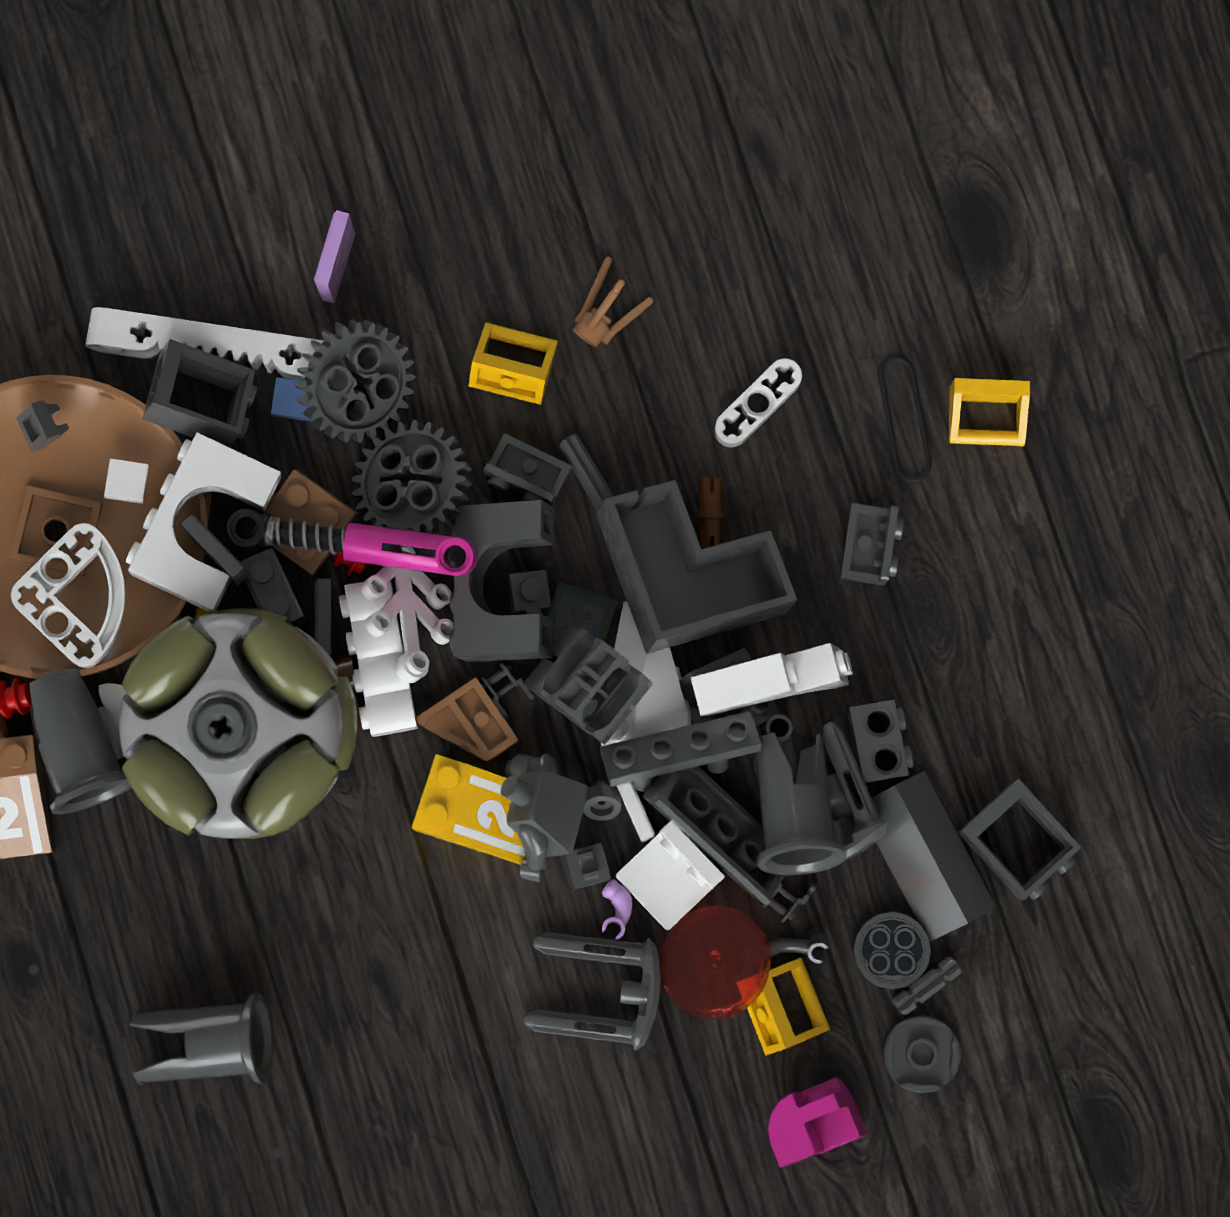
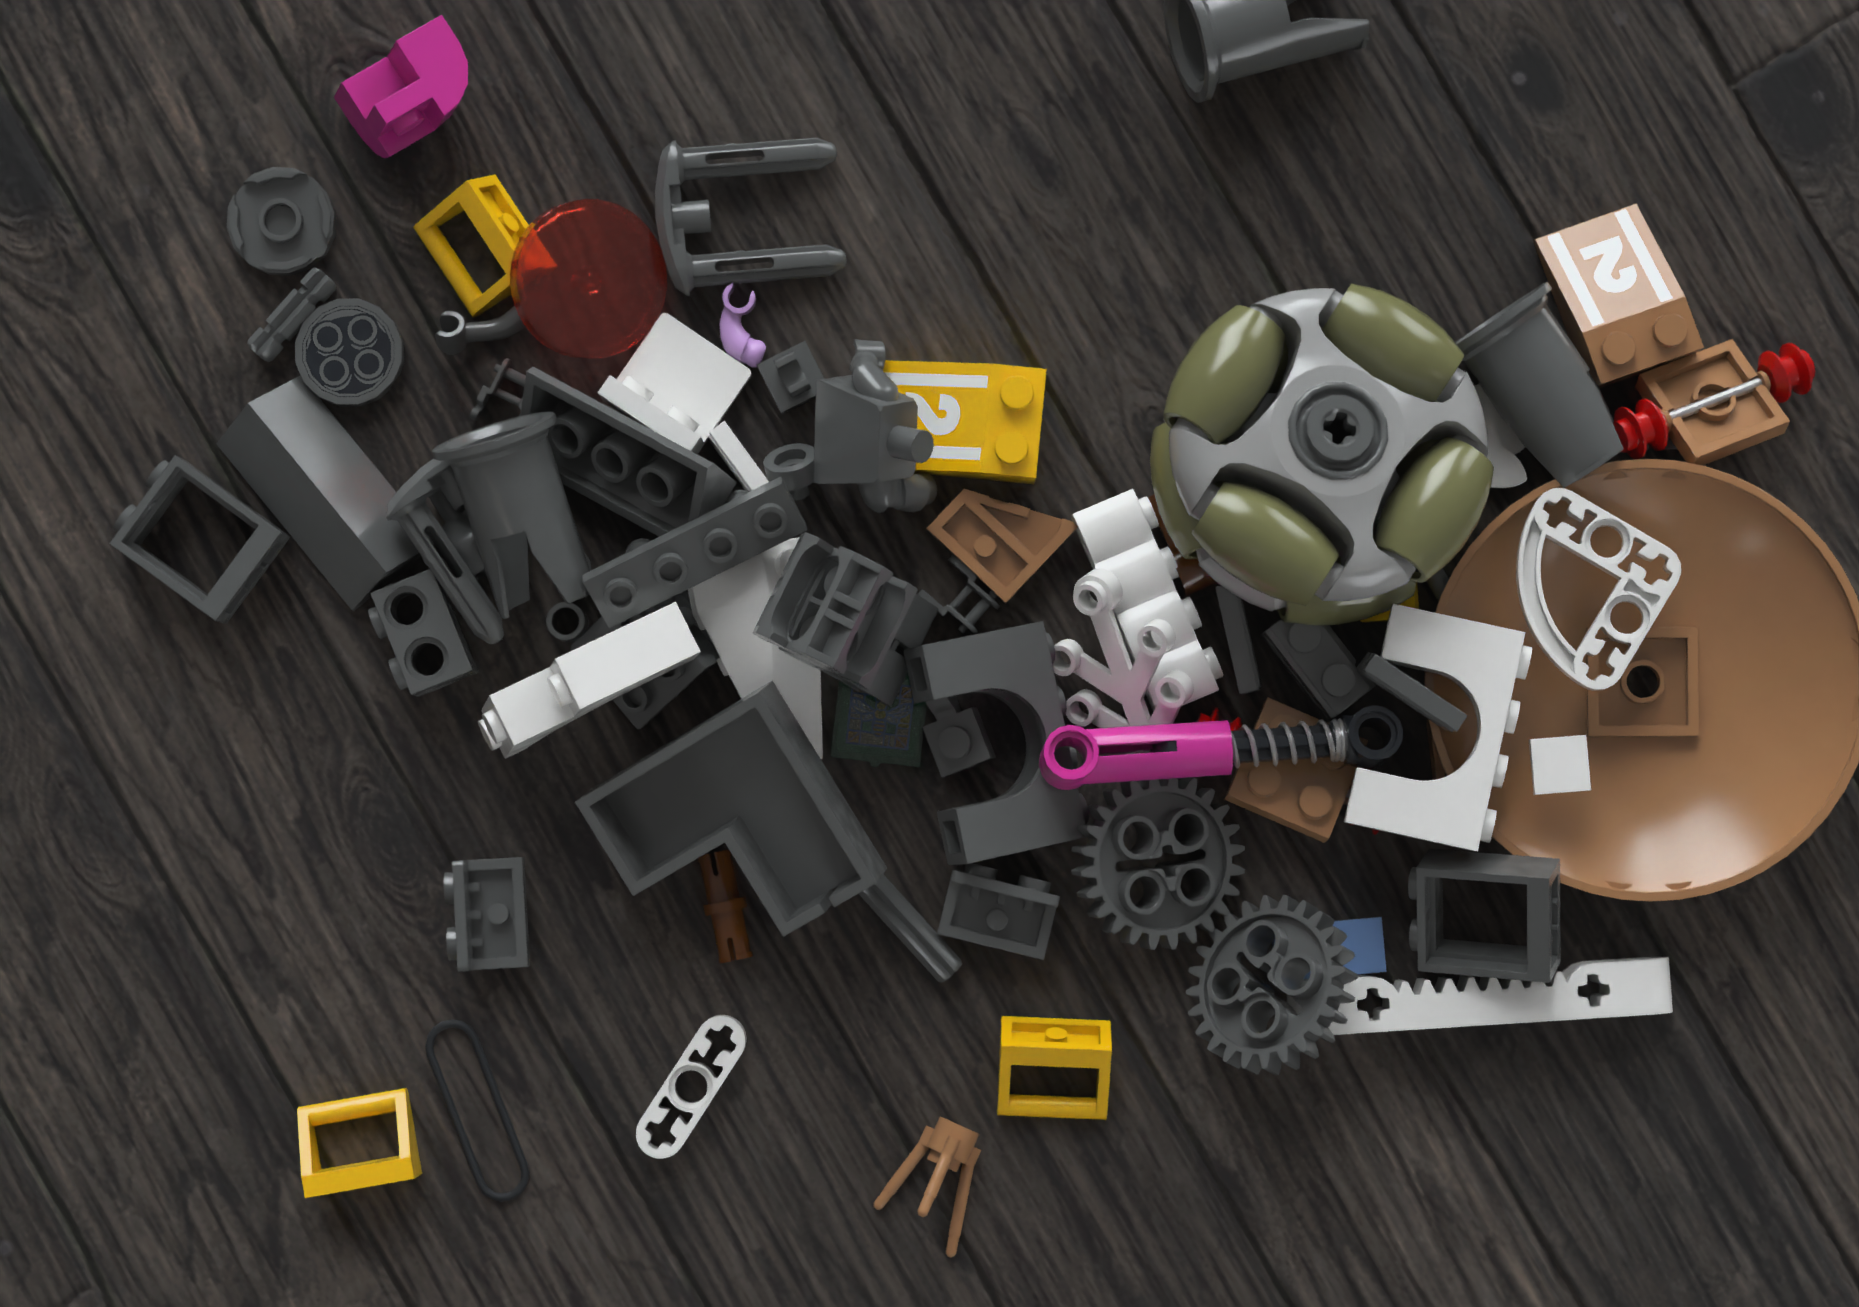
camera: 170 degrees right, 5 degrees up
dark grey tile [16,400,69,452] -> none
lavender tile [314,210,355,304] -> none

